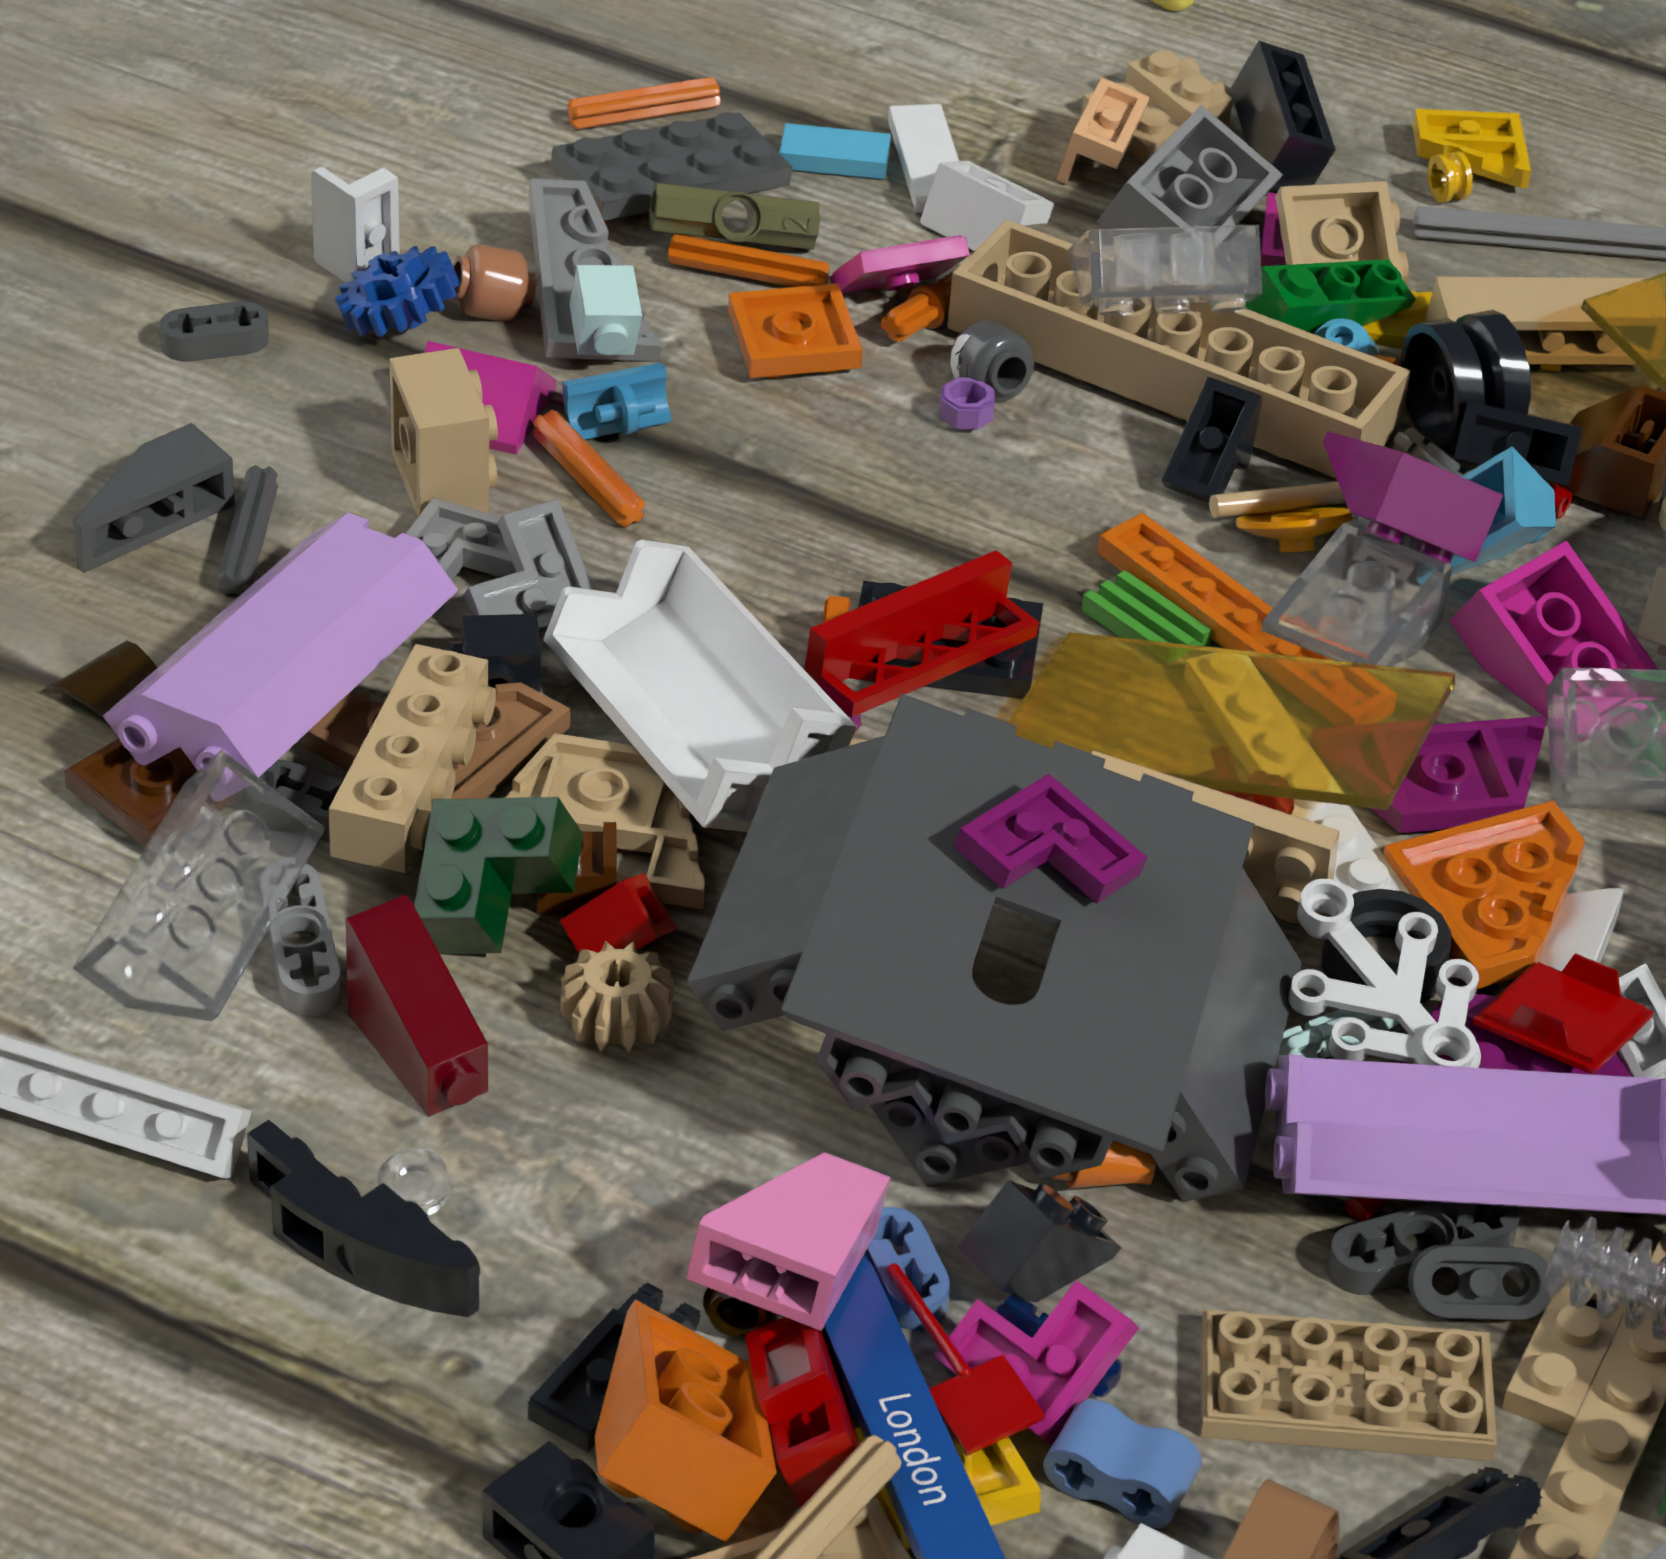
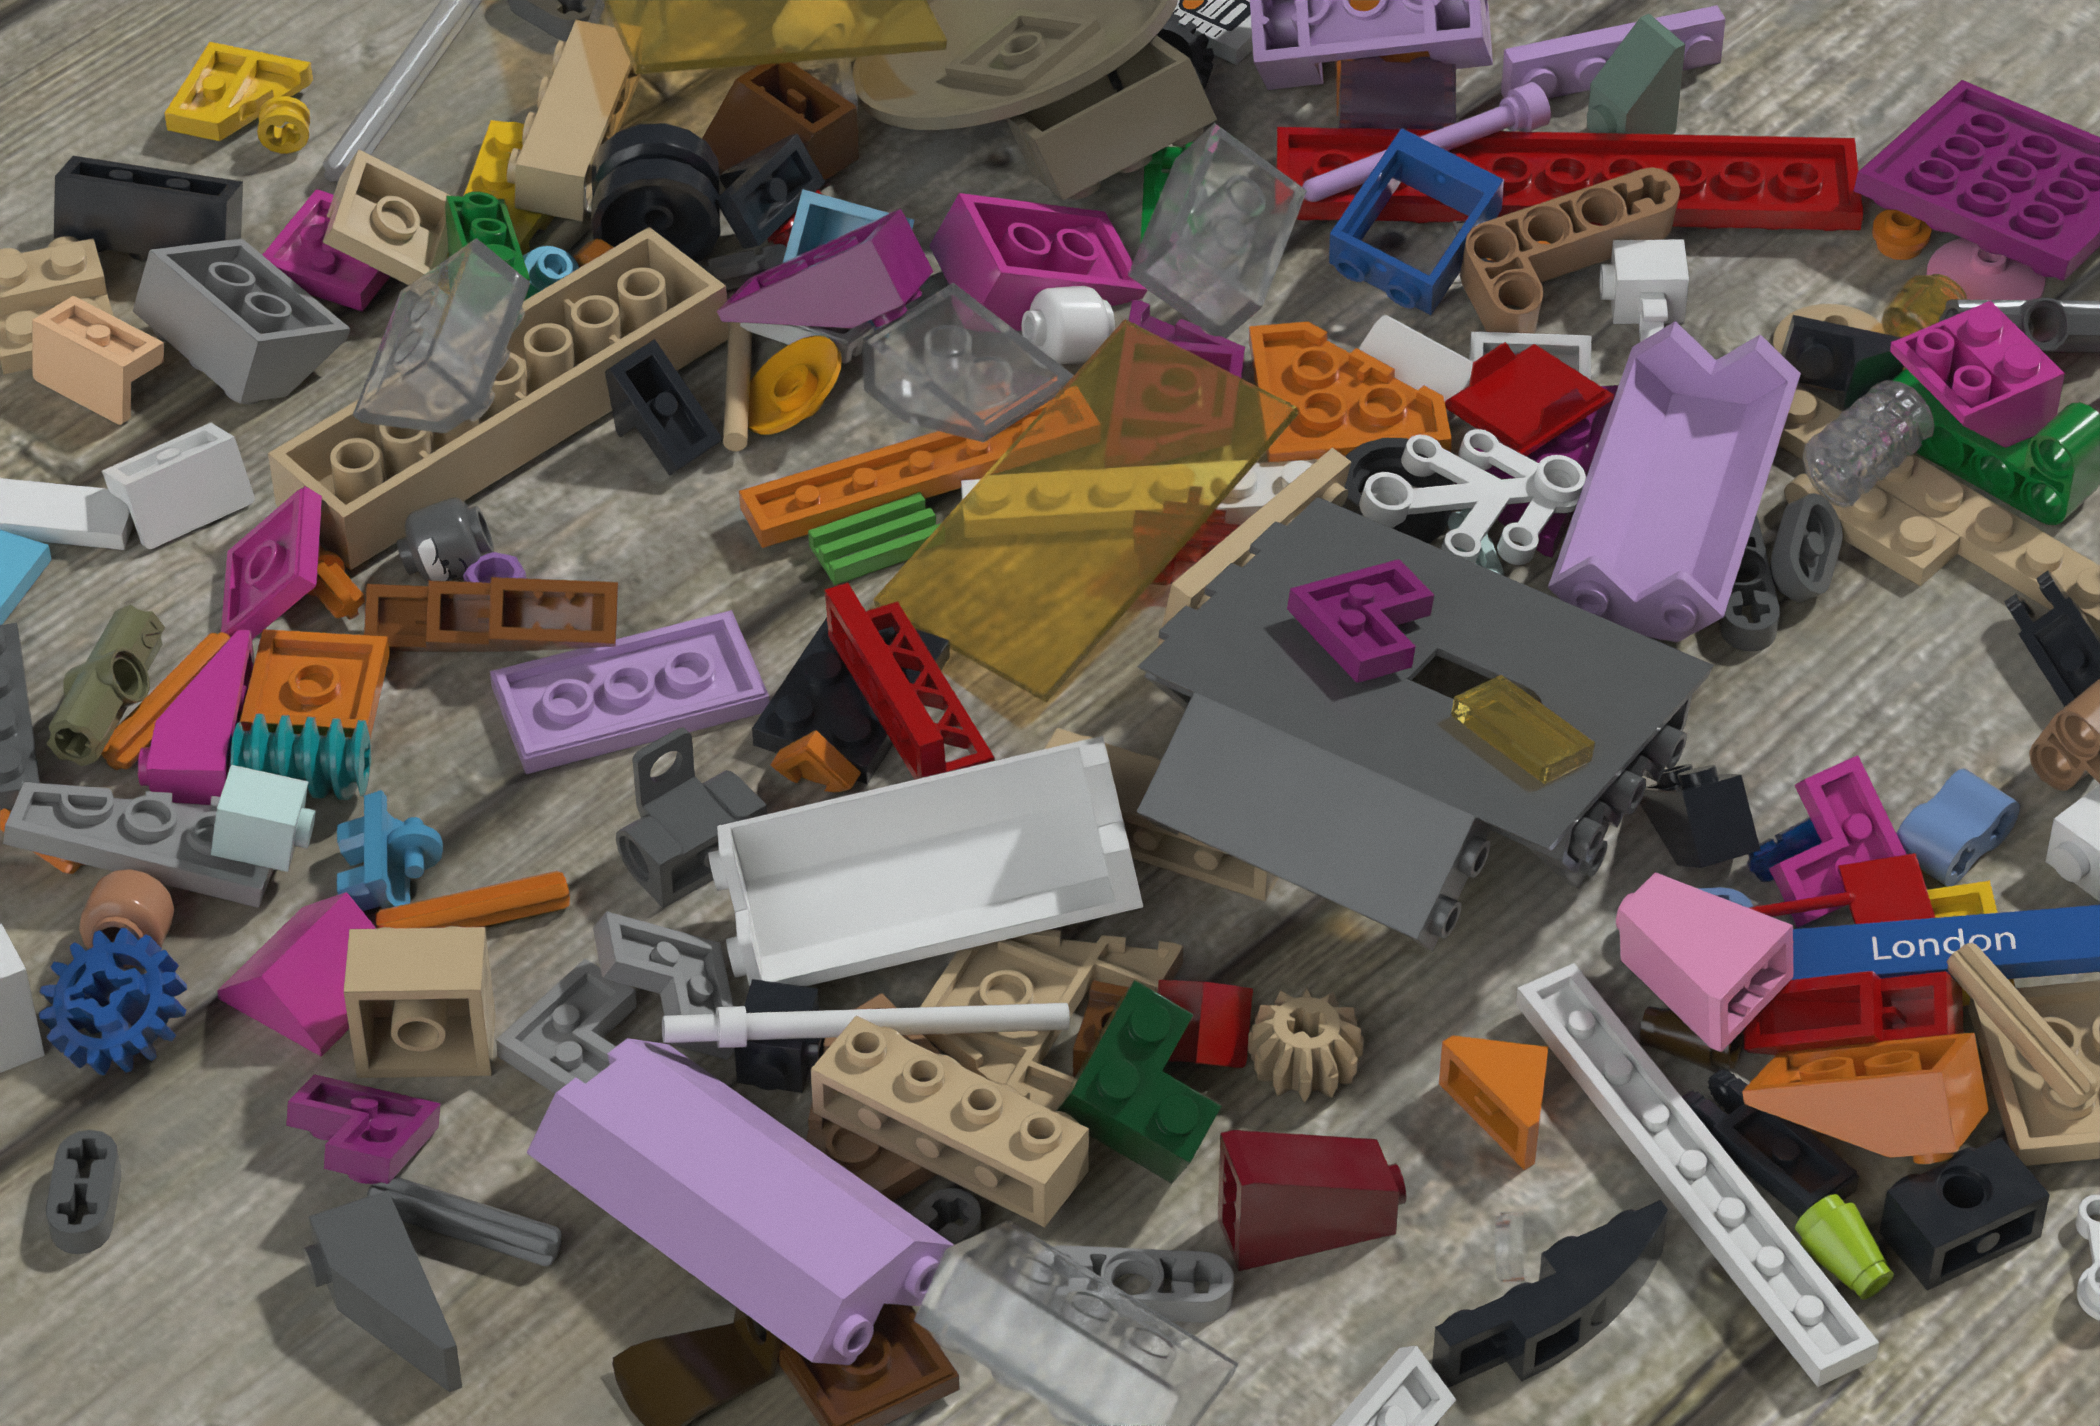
camera: 70 degrees left, 5 degrees up
tan tile [1200,1309,1497,1461] -> none
none -> dark pink slope [138,630,255,805]
none -> teal piece [231,713,371,800]
none -> magenta plate [286,1074,441,1184]
none -> dark orange slope [364,577,618,652]
none -> lavender tile [490,610,770,774]
none -> dark grey piece [616,727,767,908]
none -> white bar [662,1003,1070,1048]
none -> white head [1022,286,1115,366]
none -> orange slope [1439,1035,1548,1170]
none -> clear yellow tile [1451,675,1595,784]
none -> white plate [1516,963,1879,1387]
none -> lime cone [1795,1194,1894,1300]

